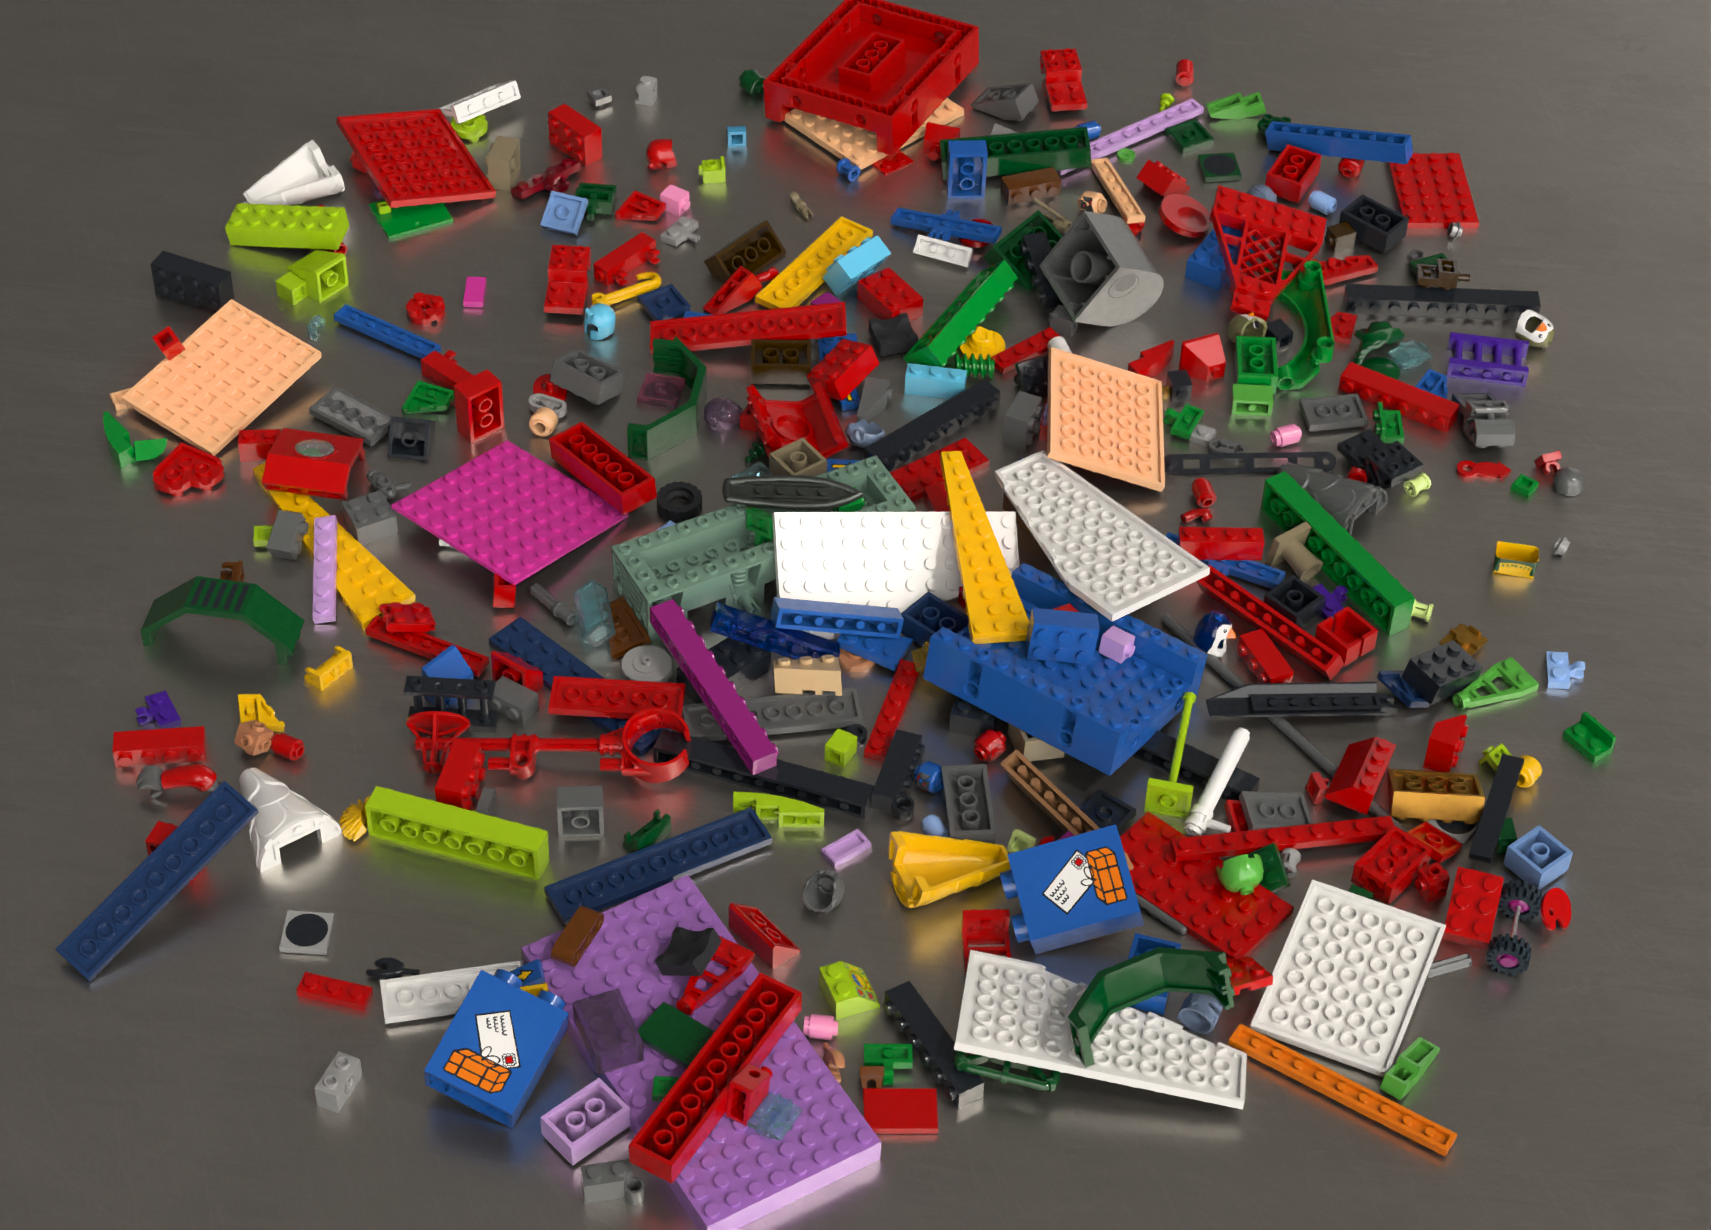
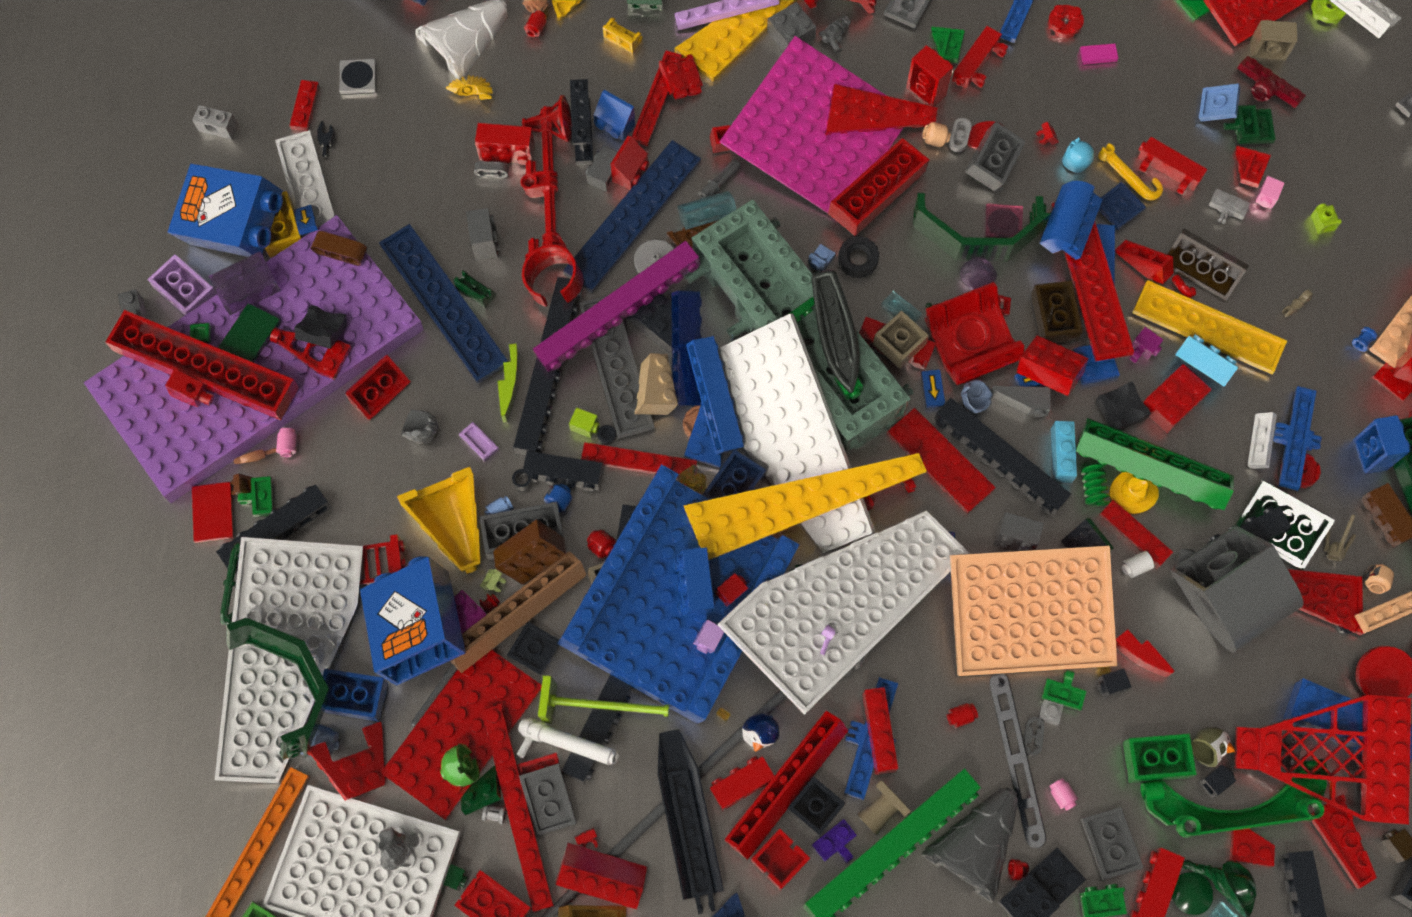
camera: 85 degrees right, 25 degrees up
lime brick [365,786,550,881] -> none
black slope [387,416,436,461] -> none
red piece [544,245,591,315] -> none
red brick [548,103,602,167] -> none
red plate [548,676,685,719] -> none
red helmet [646,139,677,170] -> none
dark azure brick [726,126,746,147] -> none
clear light blue piece [747,1093,803,1141] -> none
lime slope [819,961,880,1020] -> none
red slope [1178,333,1226,382] -> none
red arm [1180,508,1213,524] -> none
bright green brick [1230,384,1273,417] -> none
none -> dark grey hair [379,827,410,870]
none -> reddish brown brick [493,519,566,585]
none -> lavender hand [820,625,835,655]
none -> red wing [825,84,938,135]
none -> red tile [1036,121,1059,145]
none -> blue brick [1040,181,1103,260]

